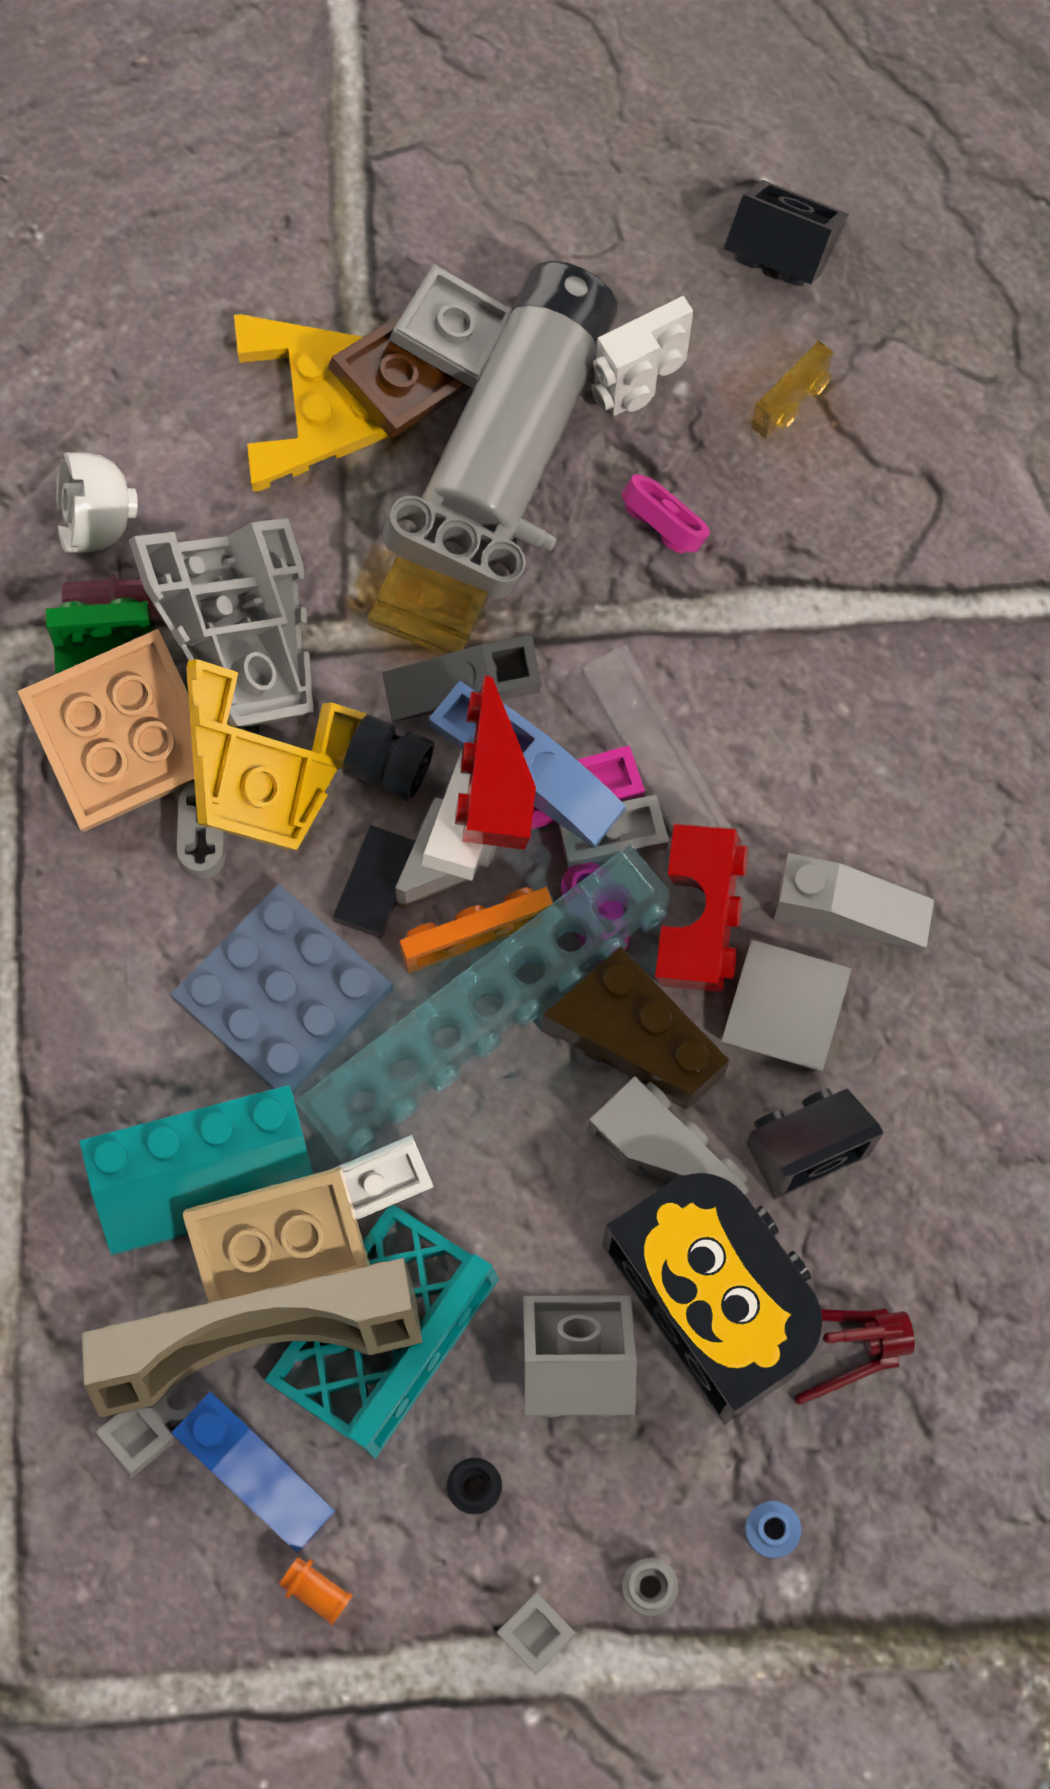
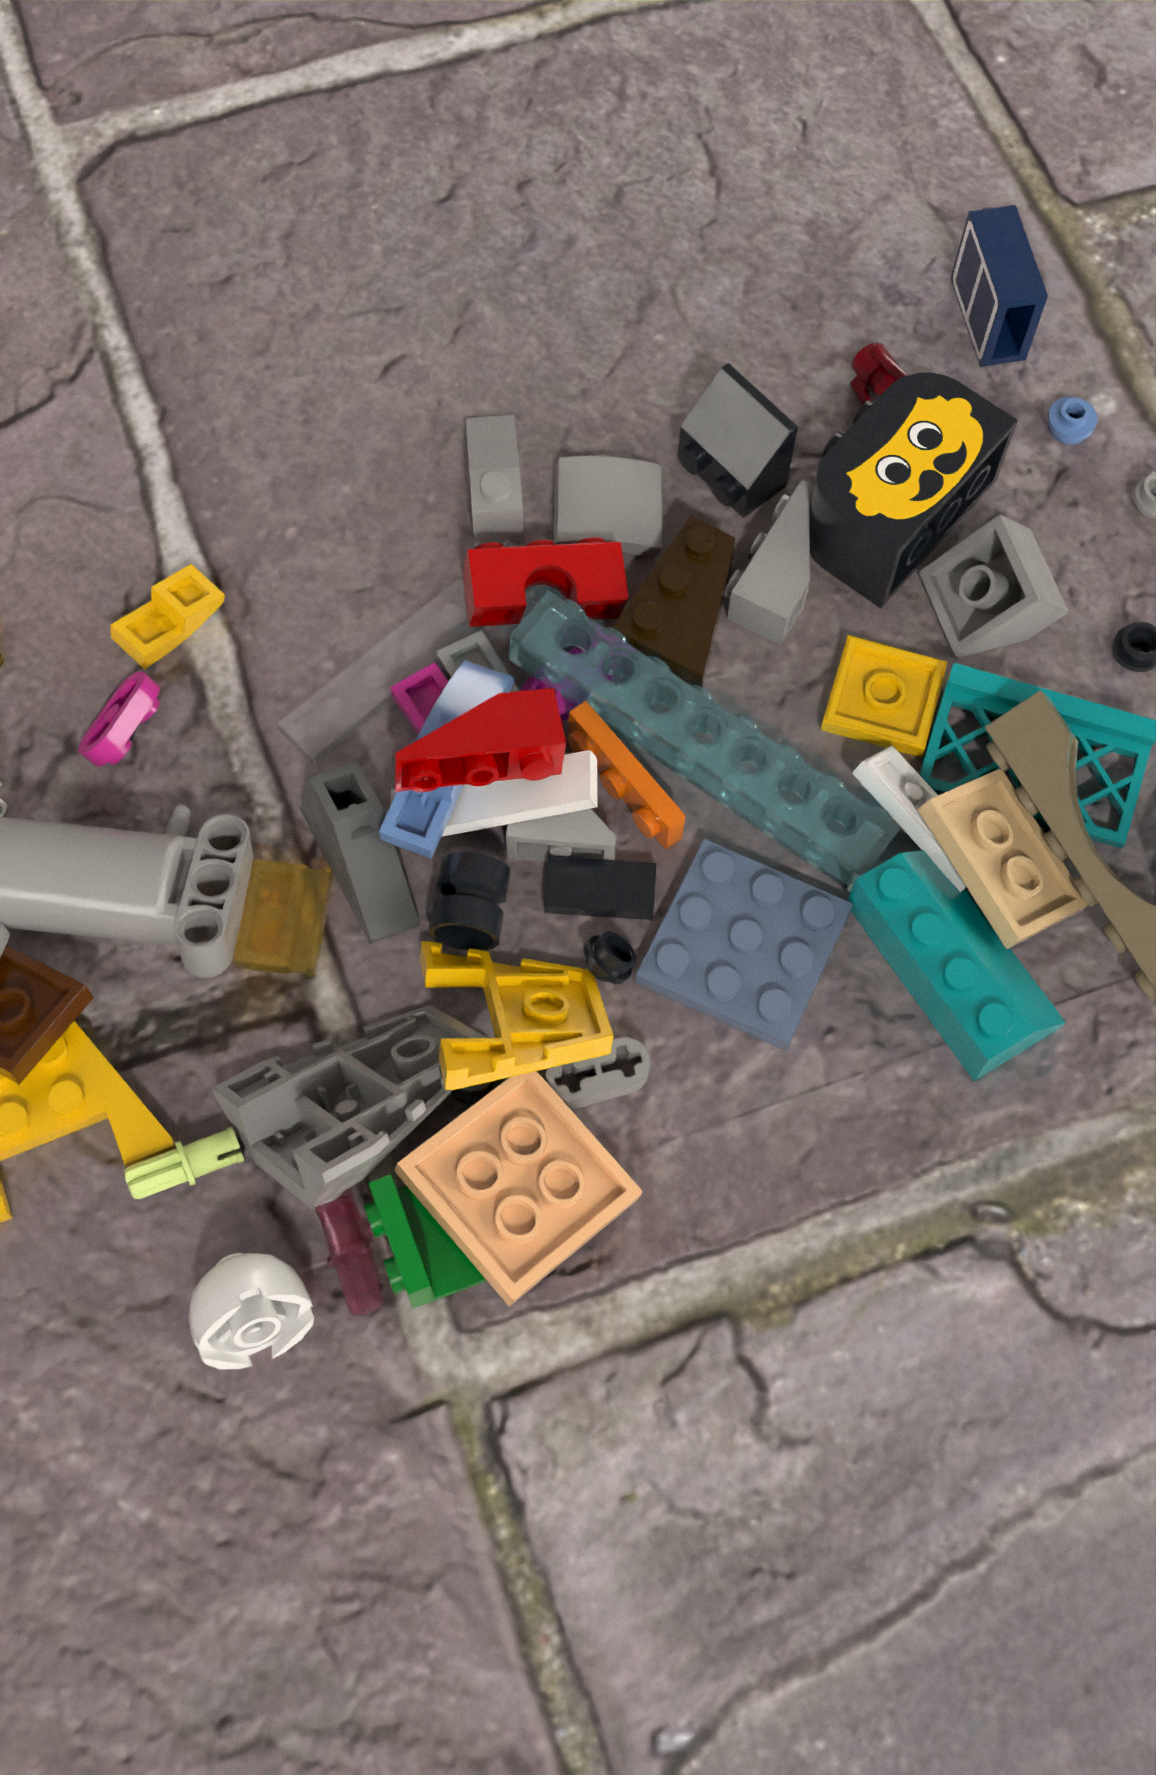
camera: 105 degrees left, 5 degrees down
none -> yellow slope [110,564,225,669]
none -> yellowish green axle [124,1126,244,1199]
none -> black plate [584,931,637,984]
none -> yellow tile [820,635,948,758]
none -> dark blue brick [951,205,1048,367]

